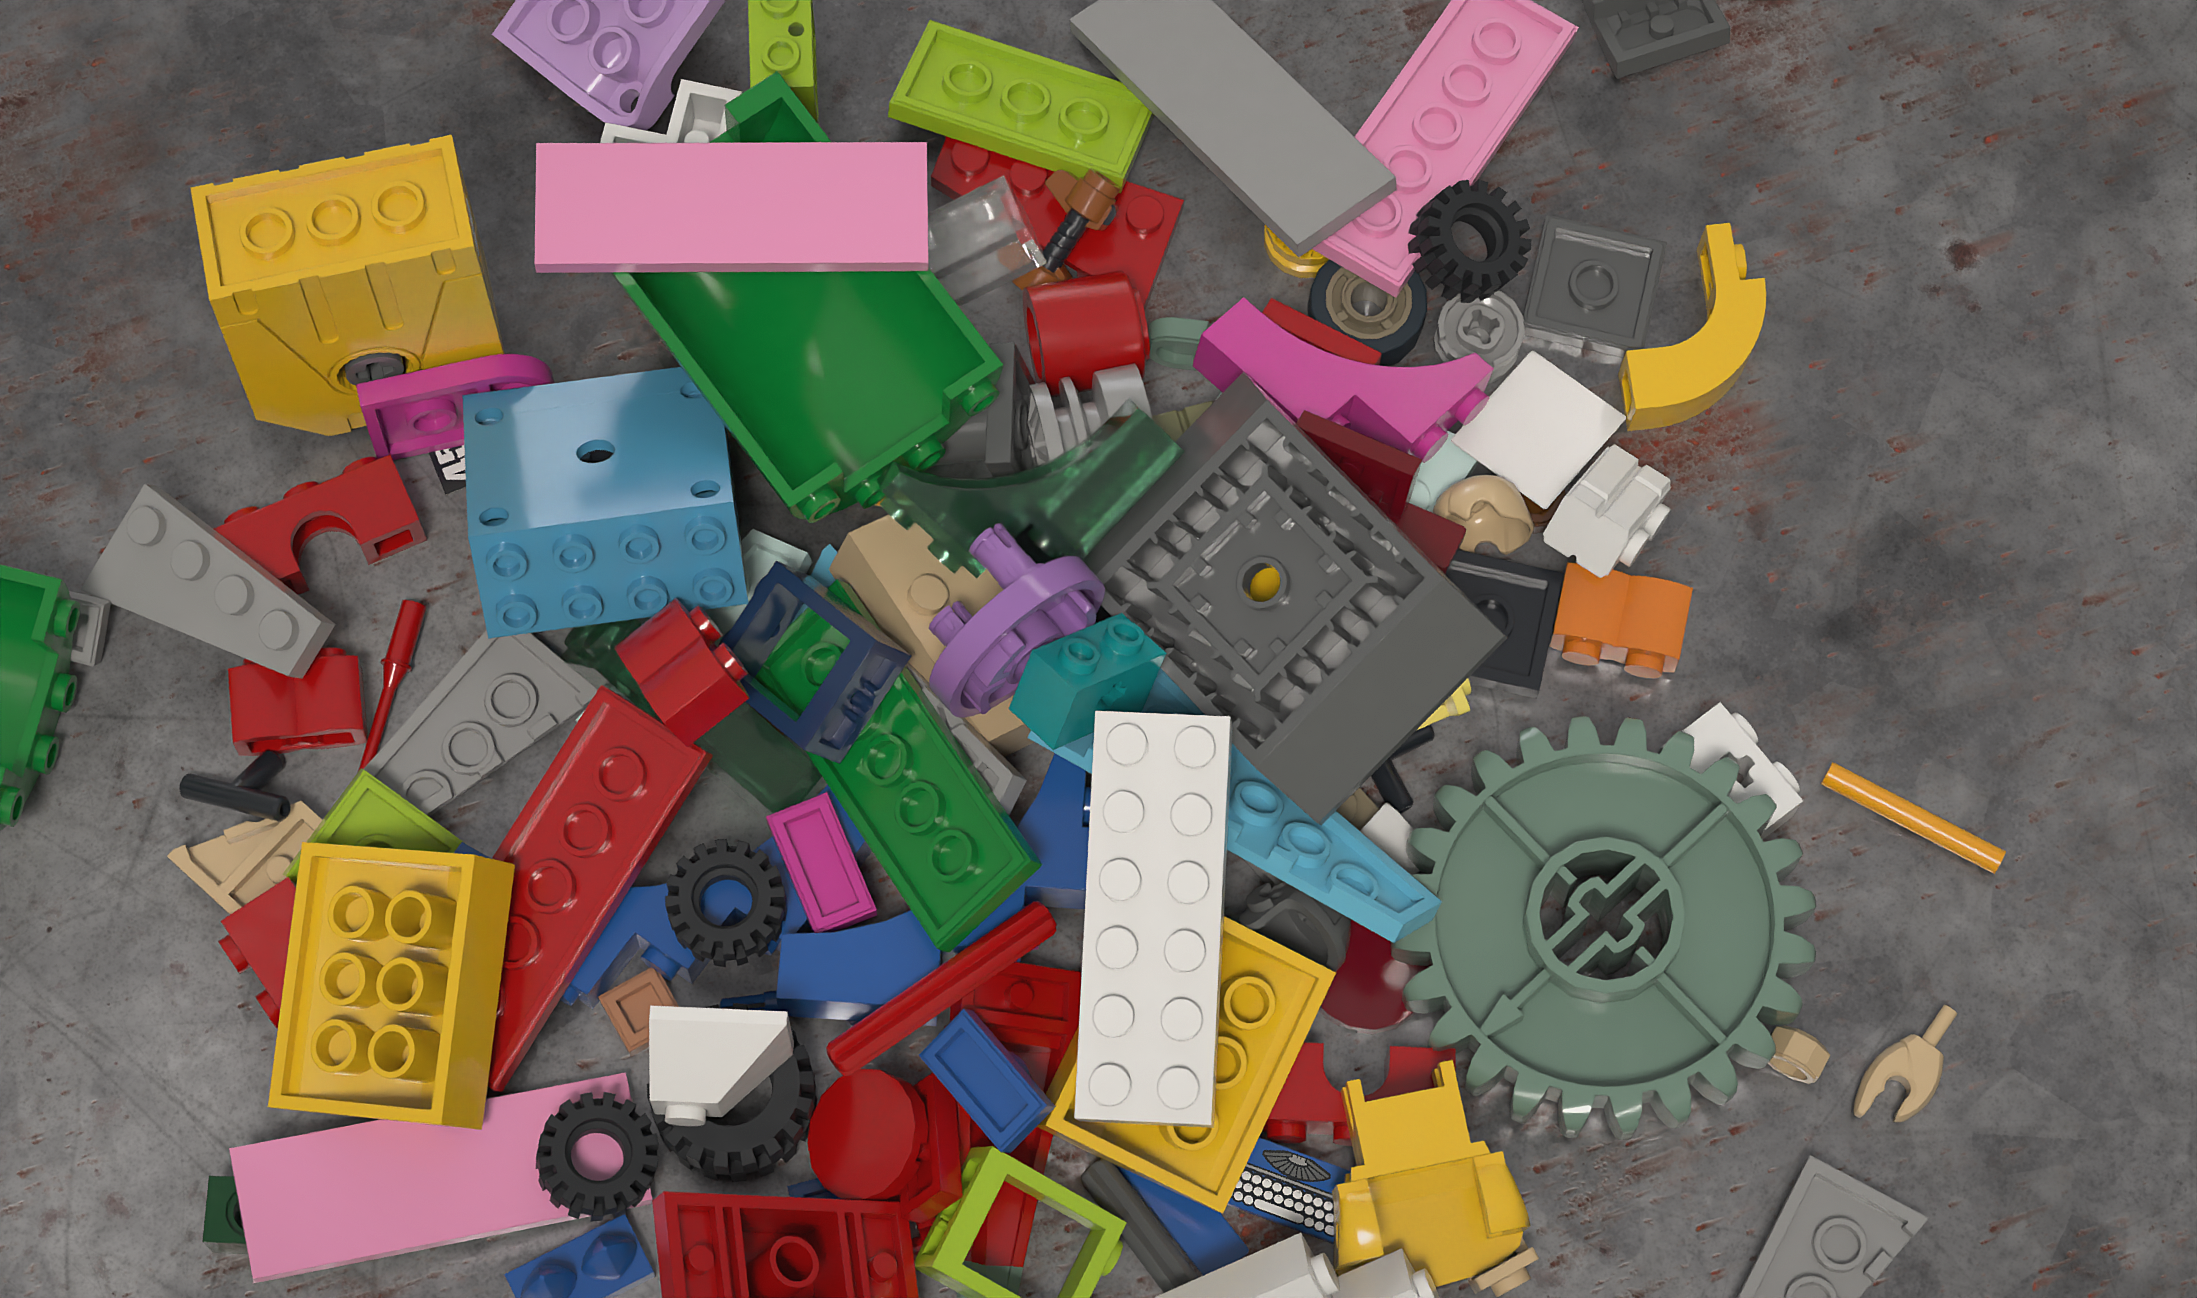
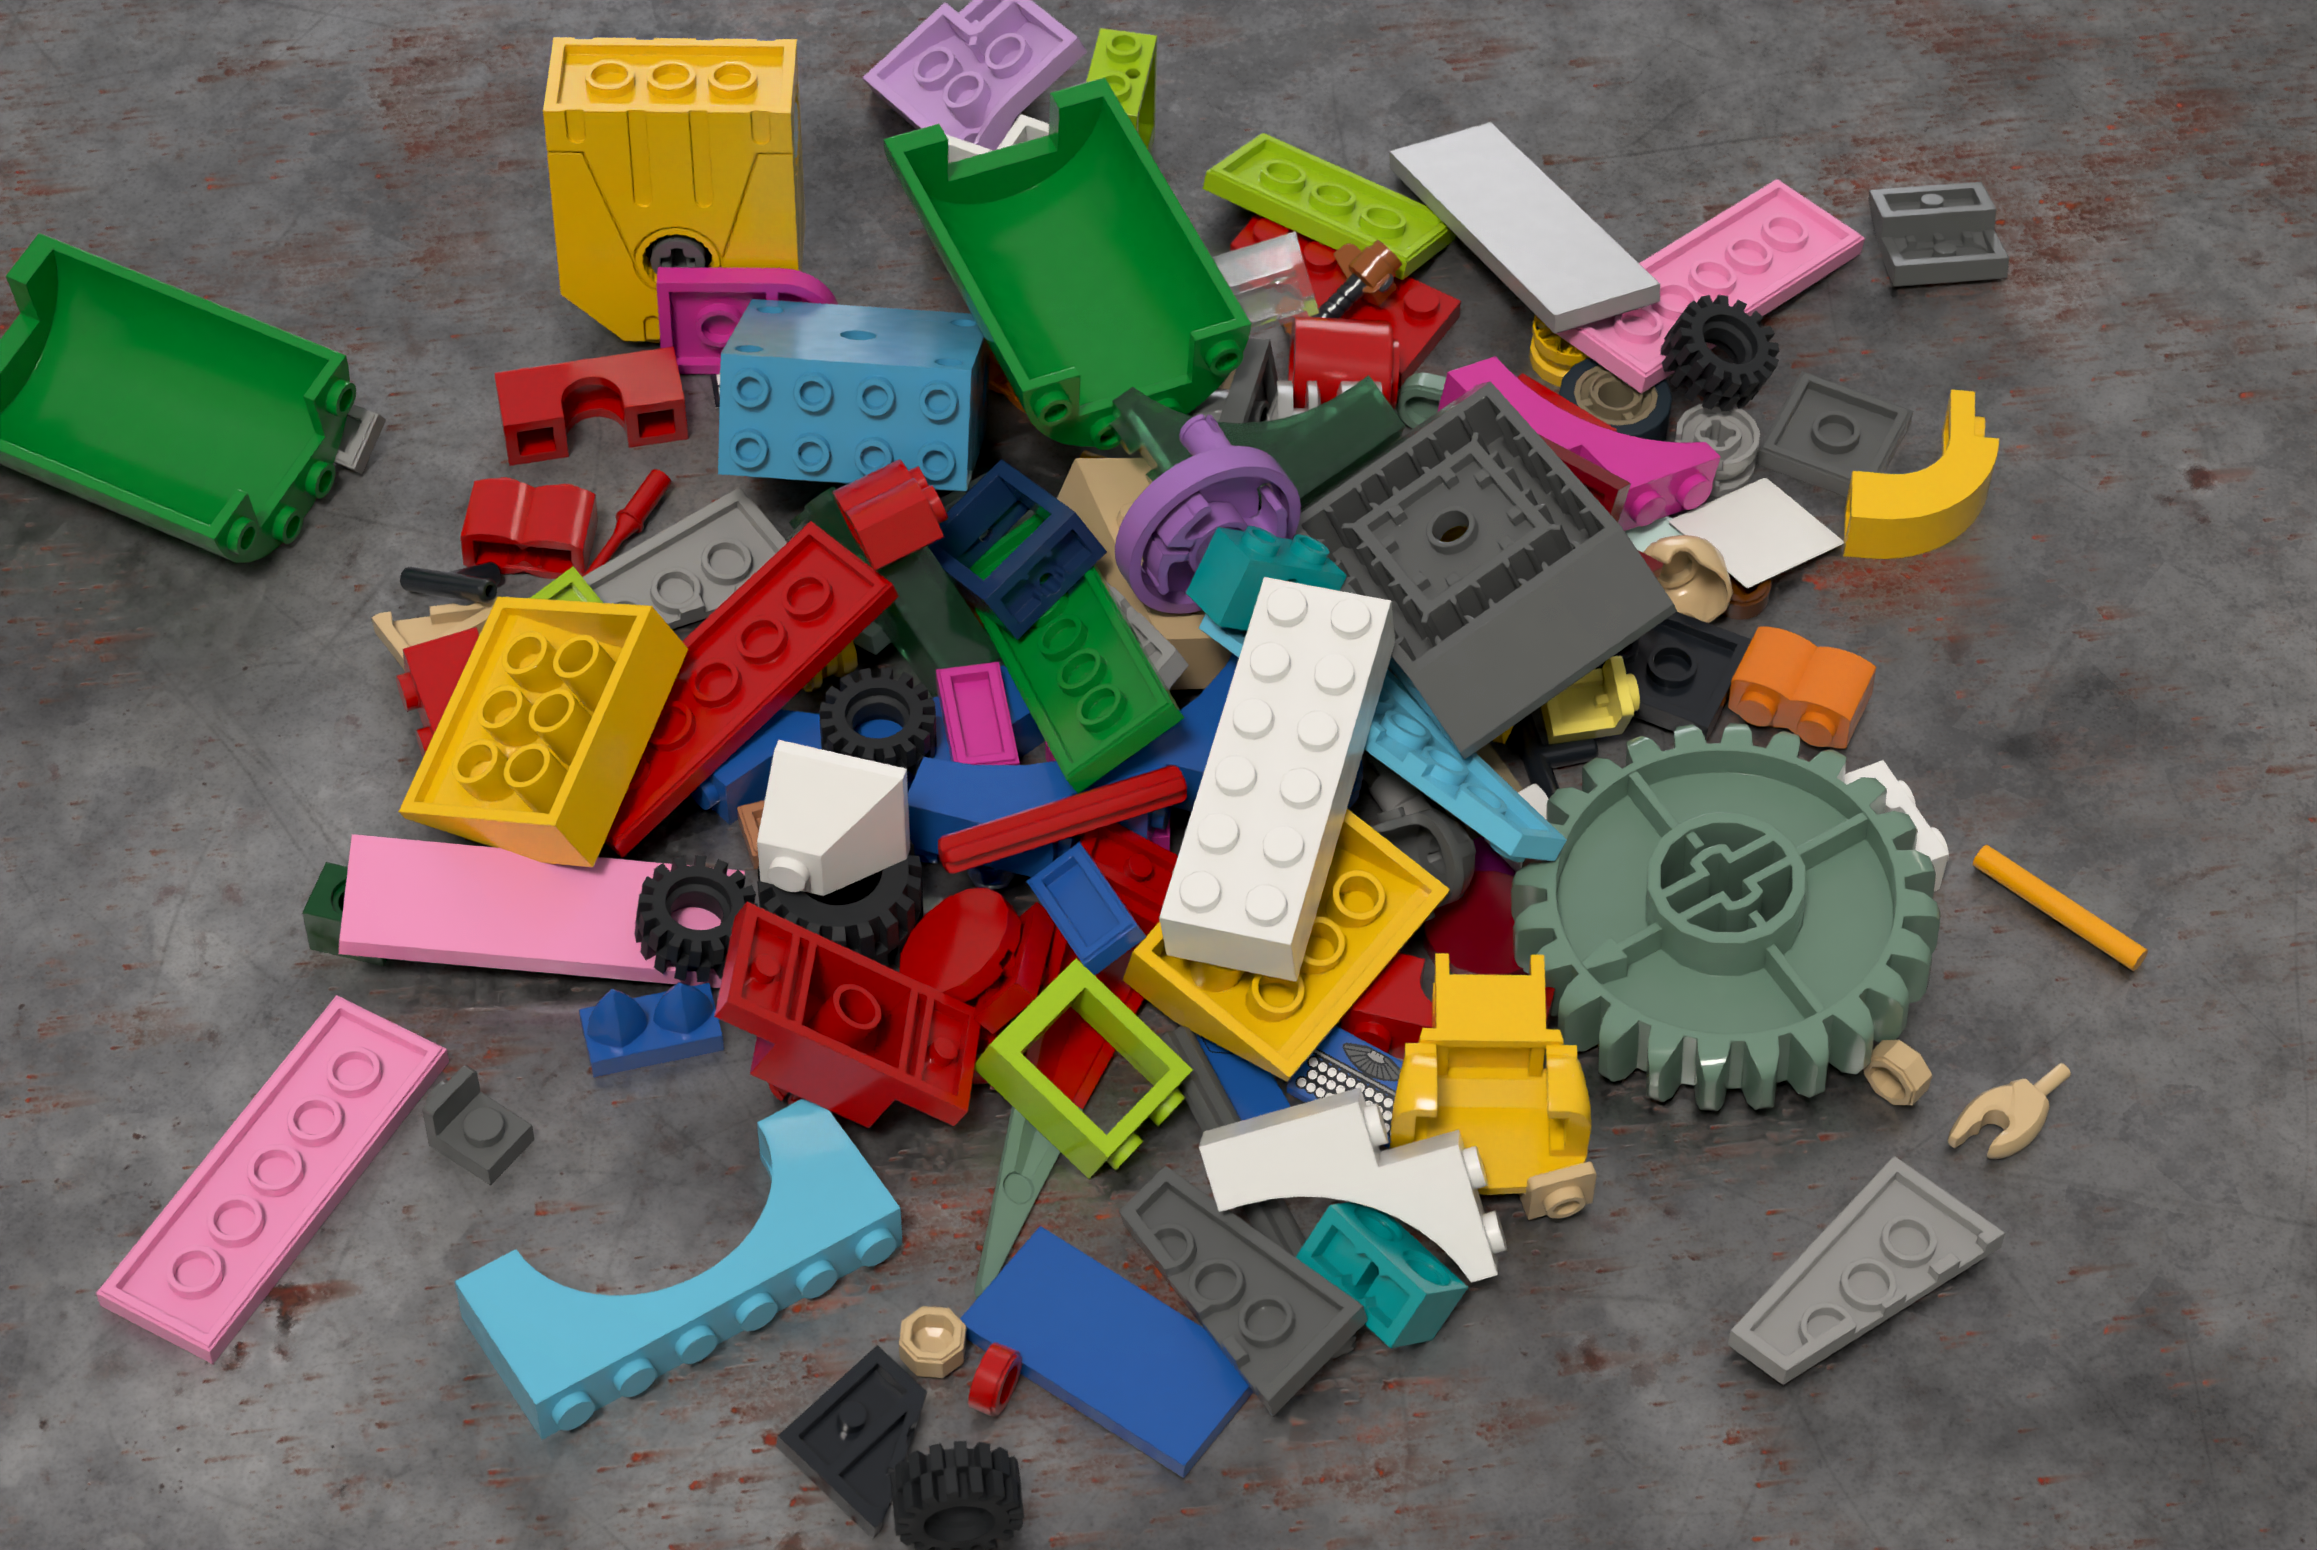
camera: 15 degrees right, 20 degrees down
light grey wing [80,484,336,679] -> none
bright pink tile [534,142,928,273] -> none
white brick [1543,444,1671,578] -> none

